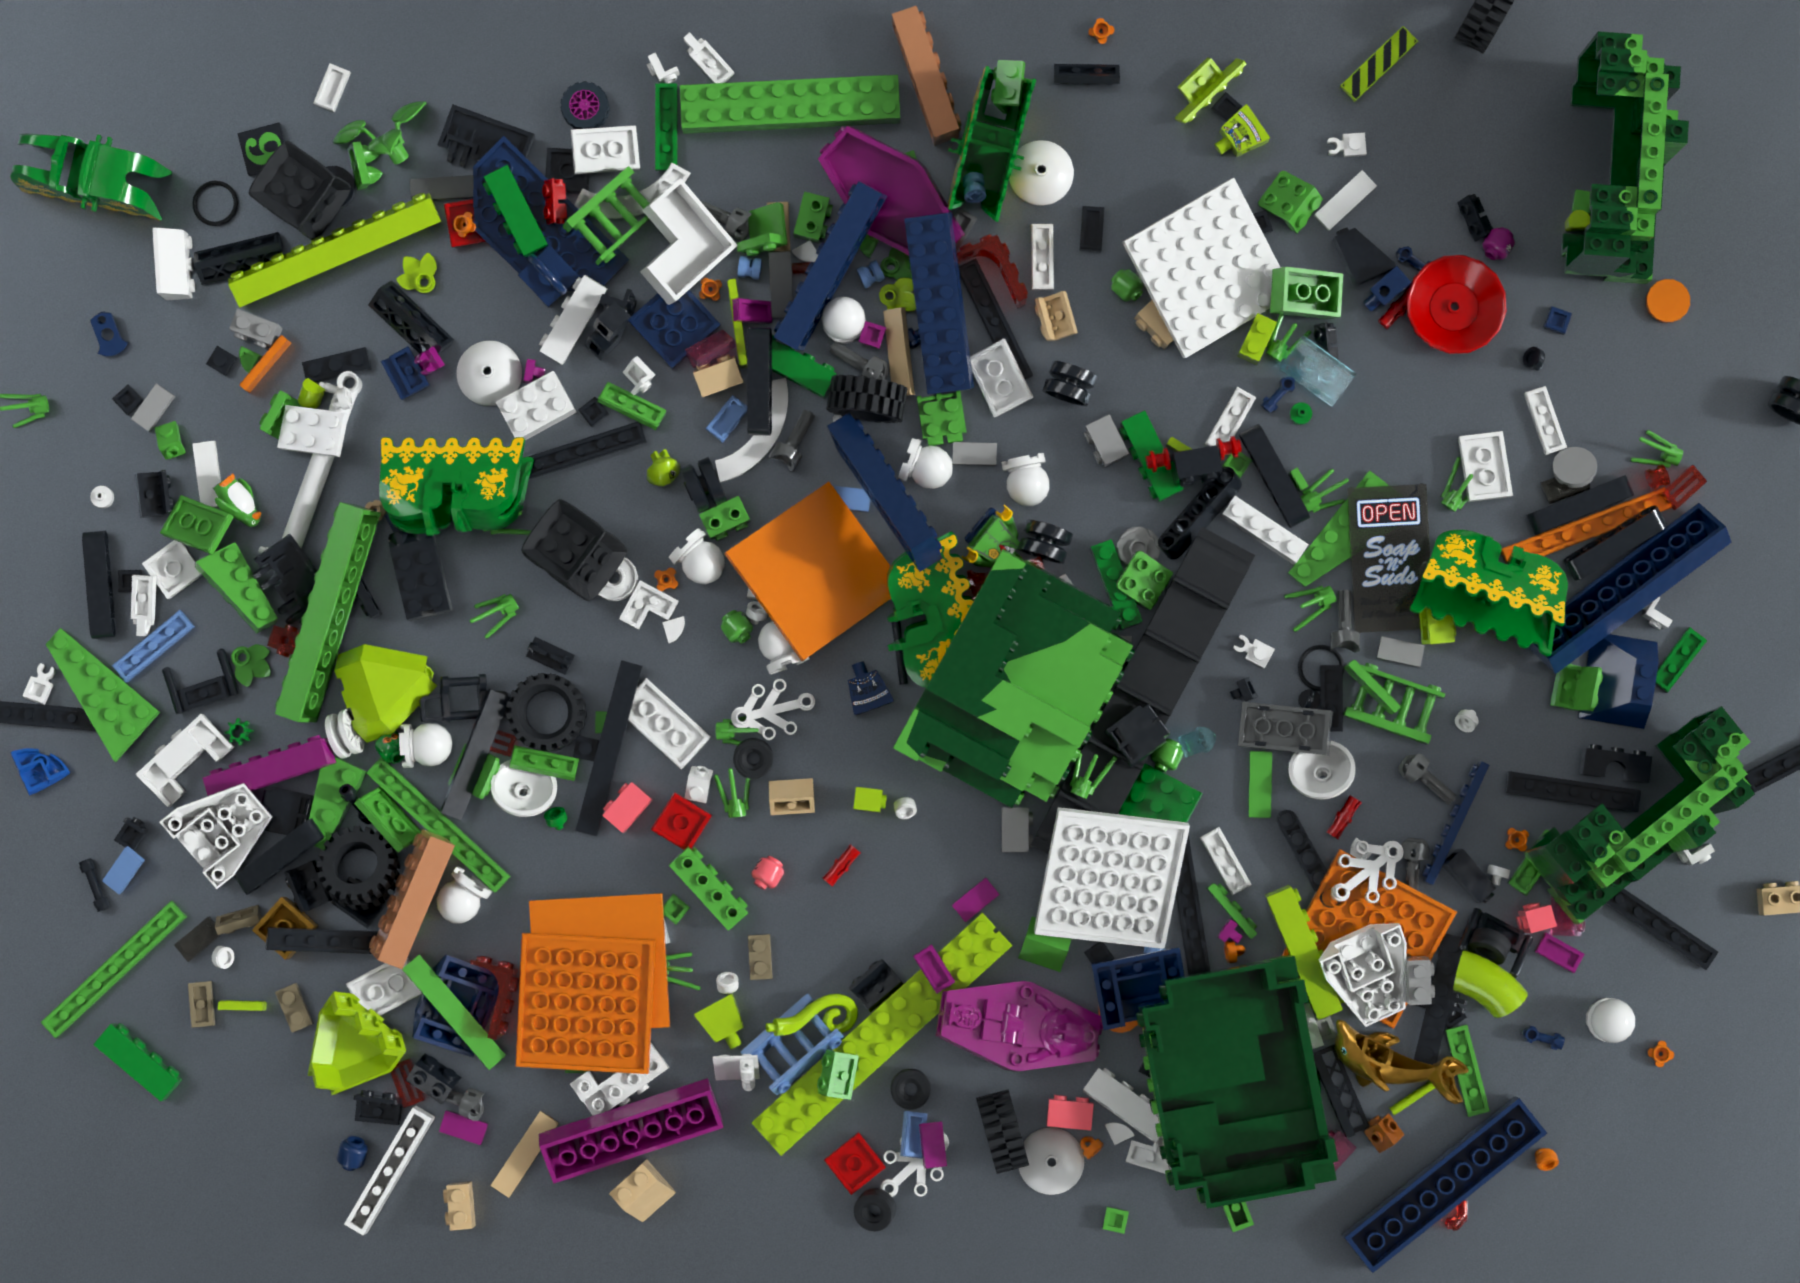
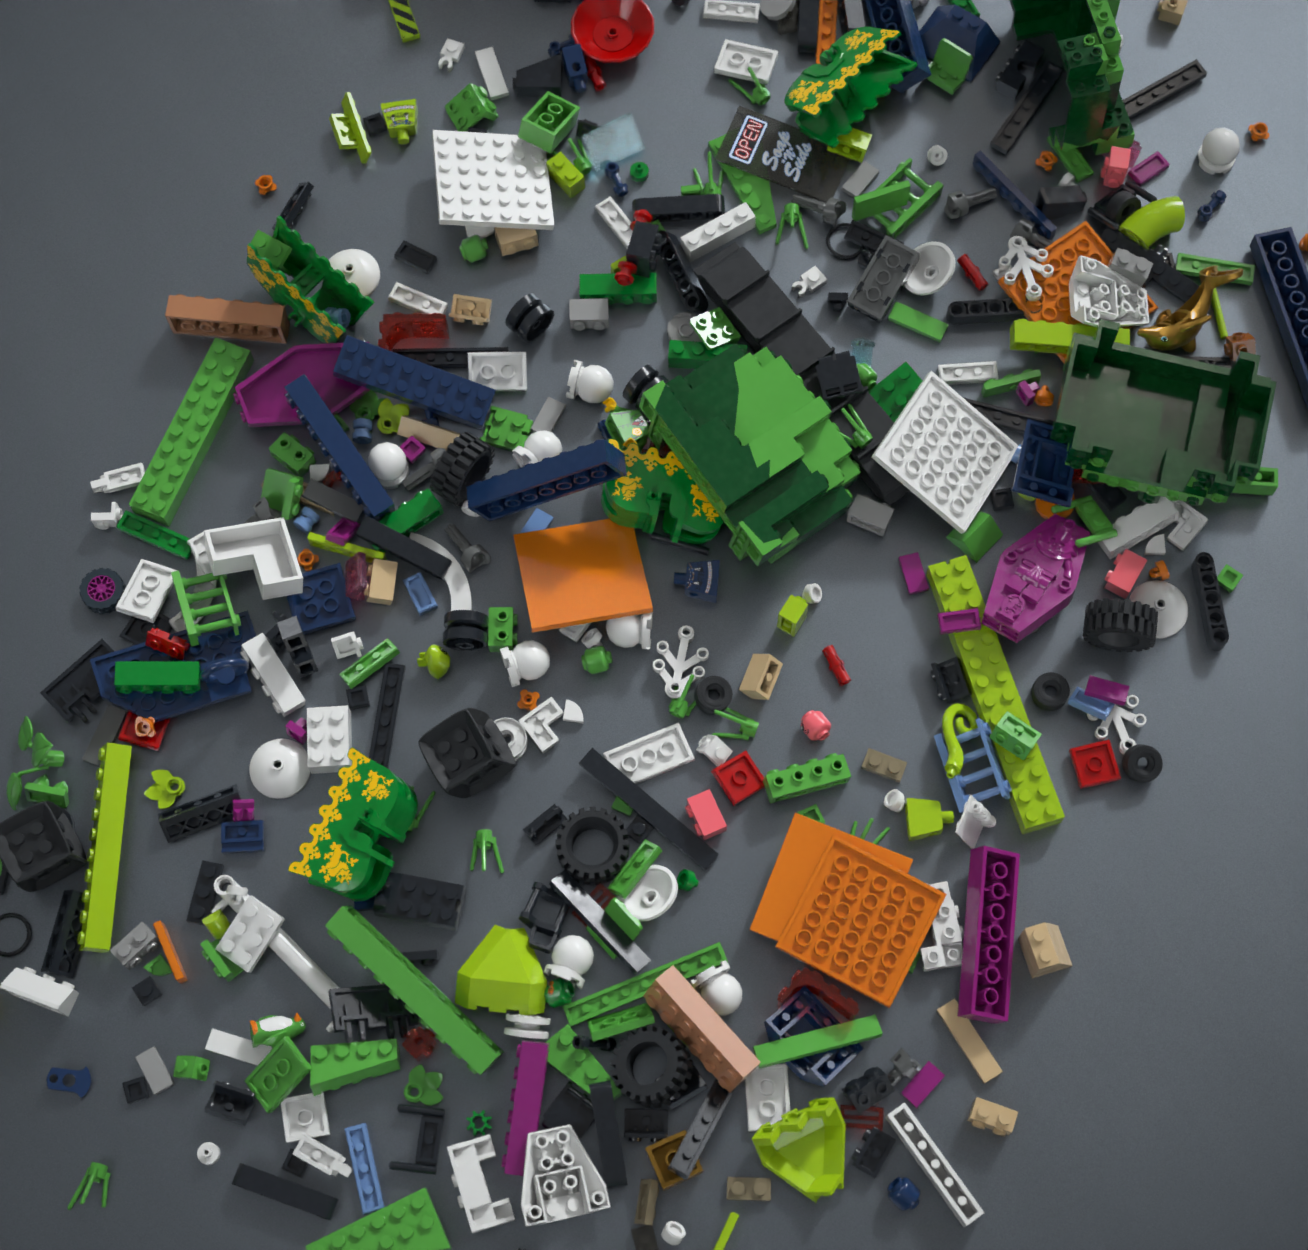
camera: 70 degrees left, 15 degrees down
none -> bright green plate [1051,495,1118,547]
none -> black beam [1191,552,1229,651]

